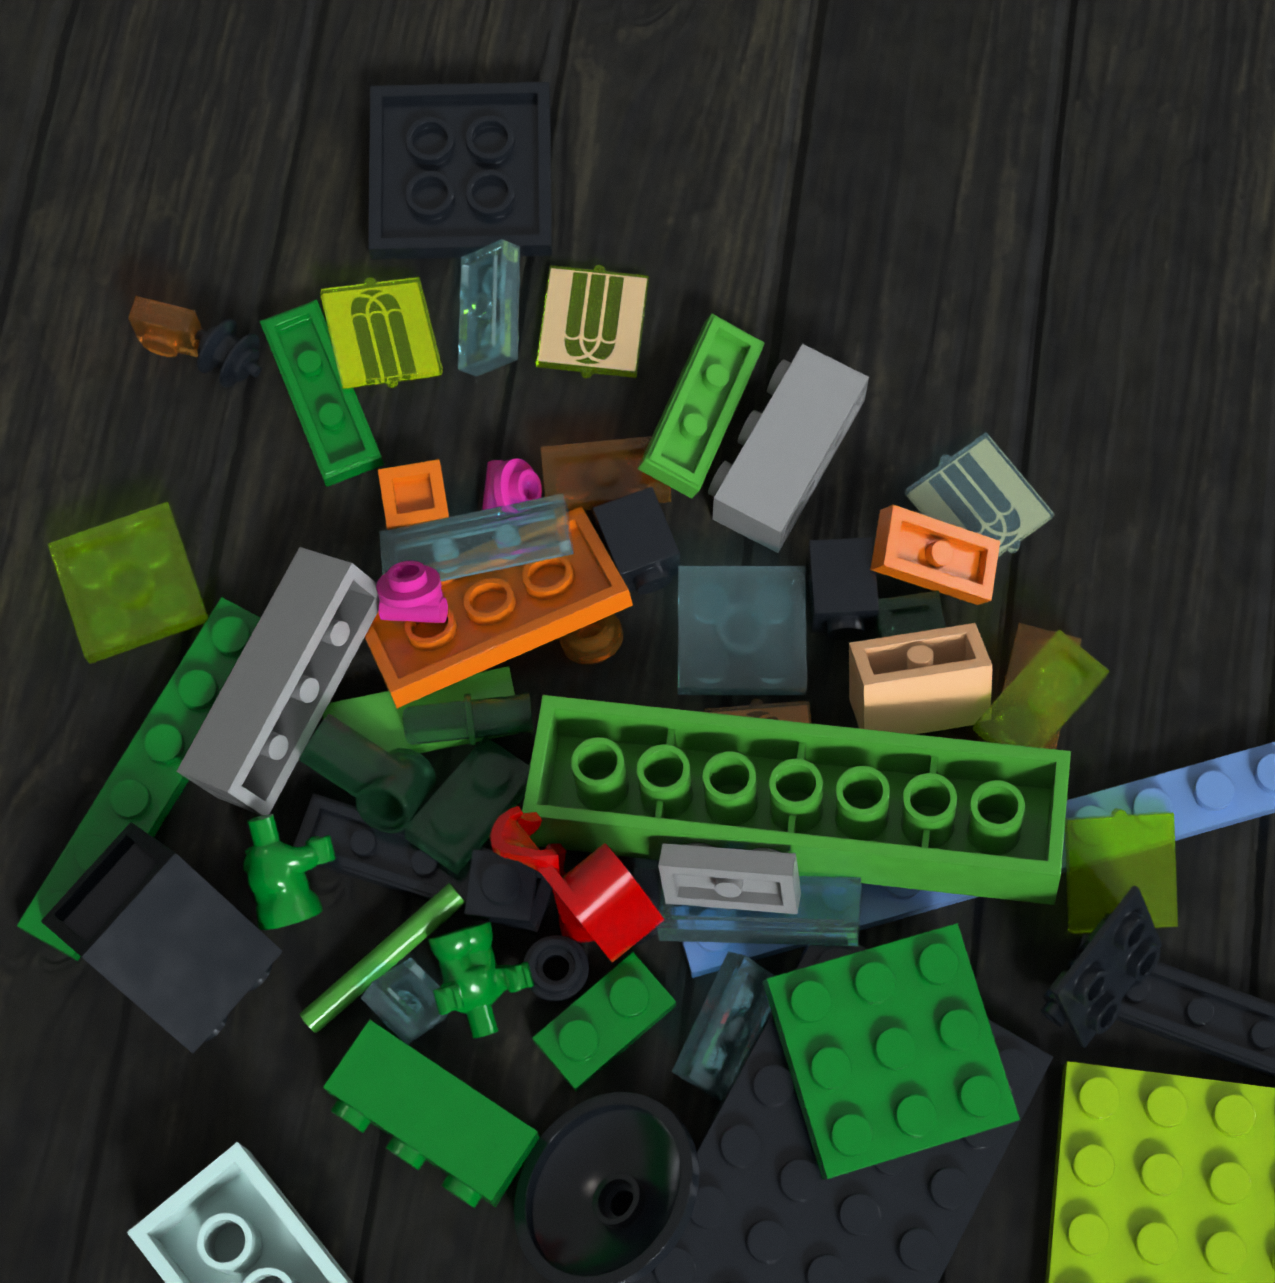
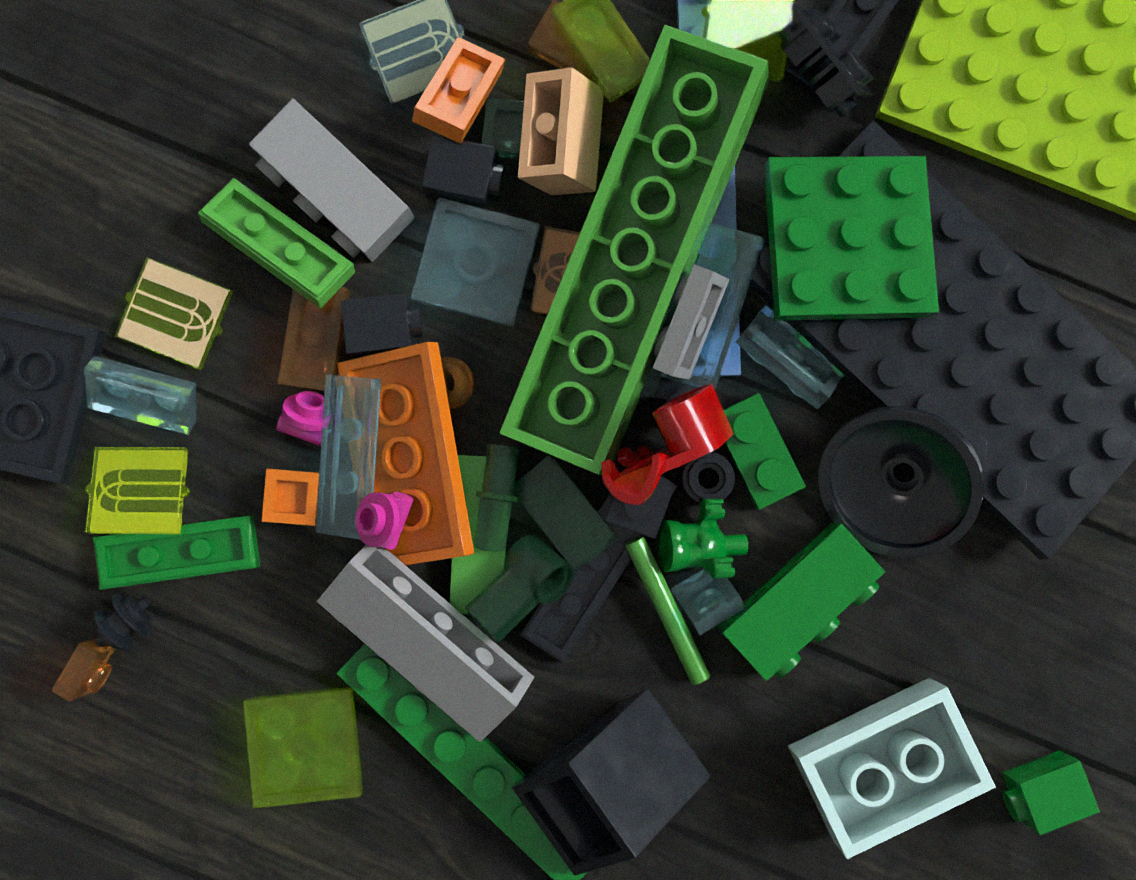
camera: 80 degrees left, 15 degrees up
green piece [243,814,336,930] -> none

